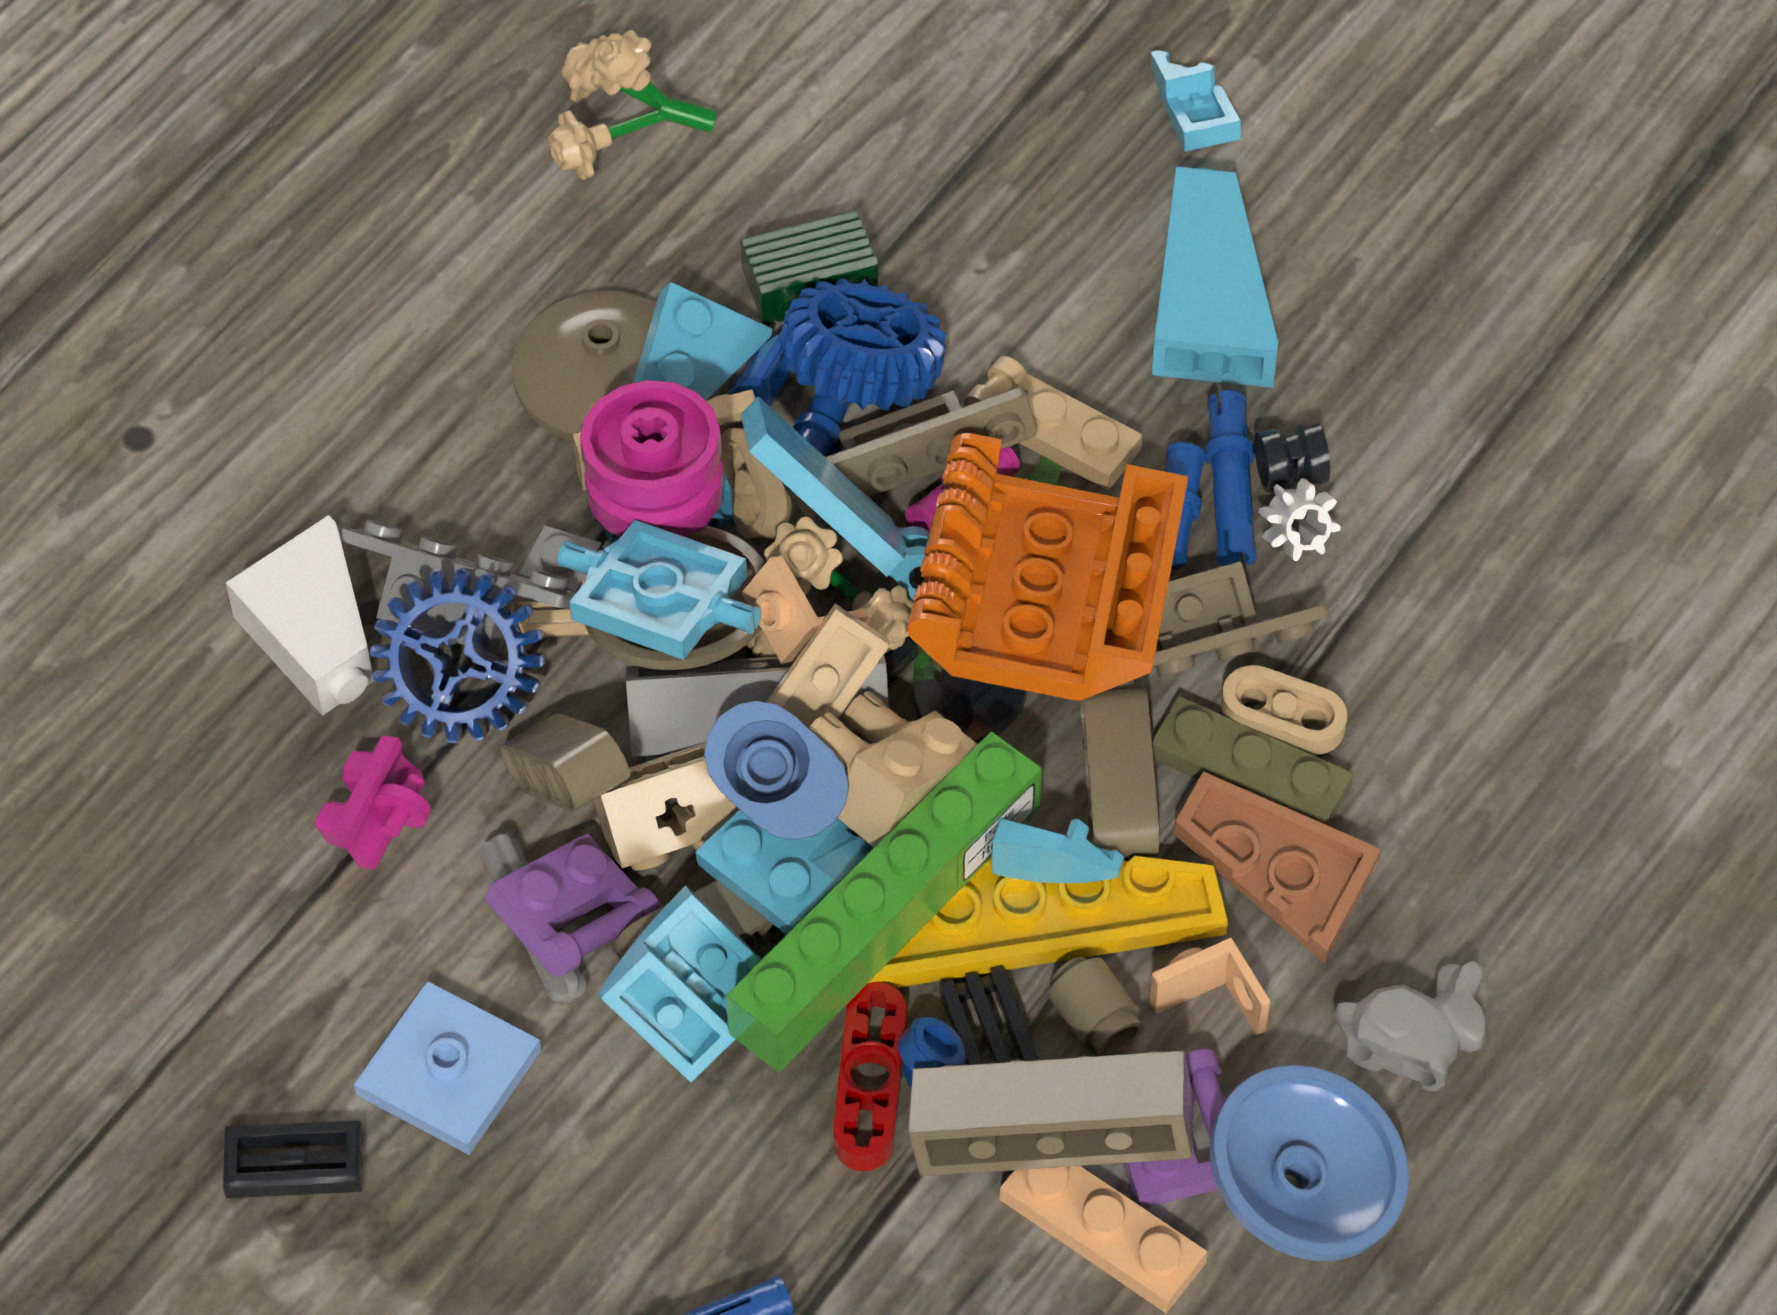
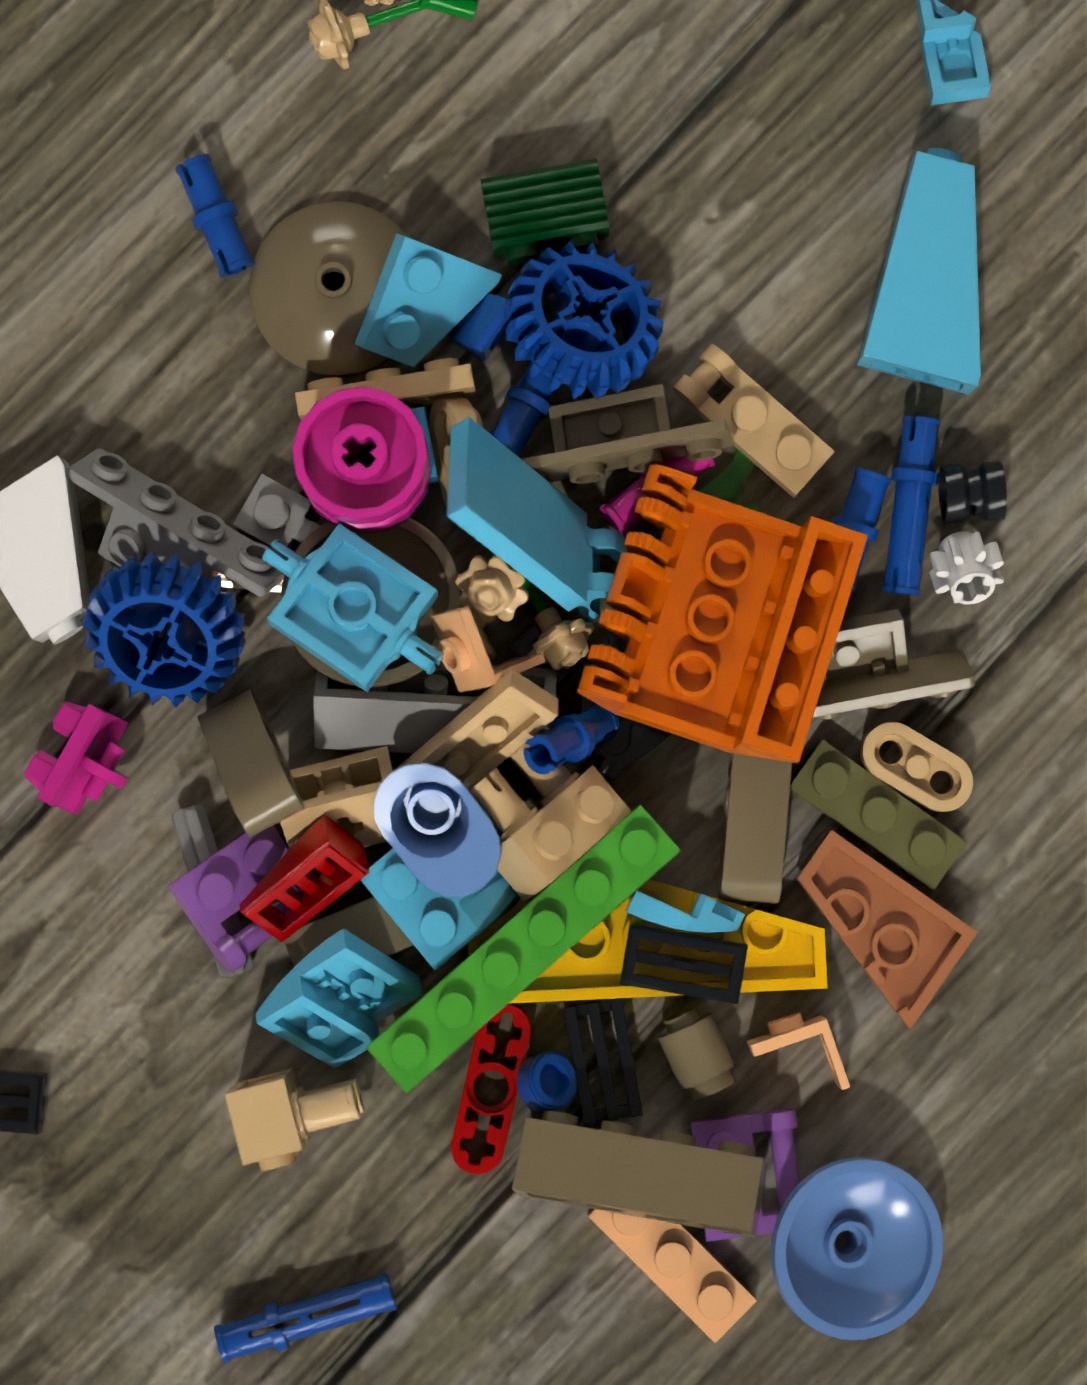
camera: 10 degrees right, 30 degrees up
light blue plate [354,981,542,1155] -> none
light grey animal [1334,961,1487,1092] -> none
none -> blue pin [175,154,255,278]
none -> tan brick [224,1067,365,1171]
none -> red slope [239,815,370,942]
none -> blue pin [523,704,620,774]
none -> black tile [619,924,748,1004]

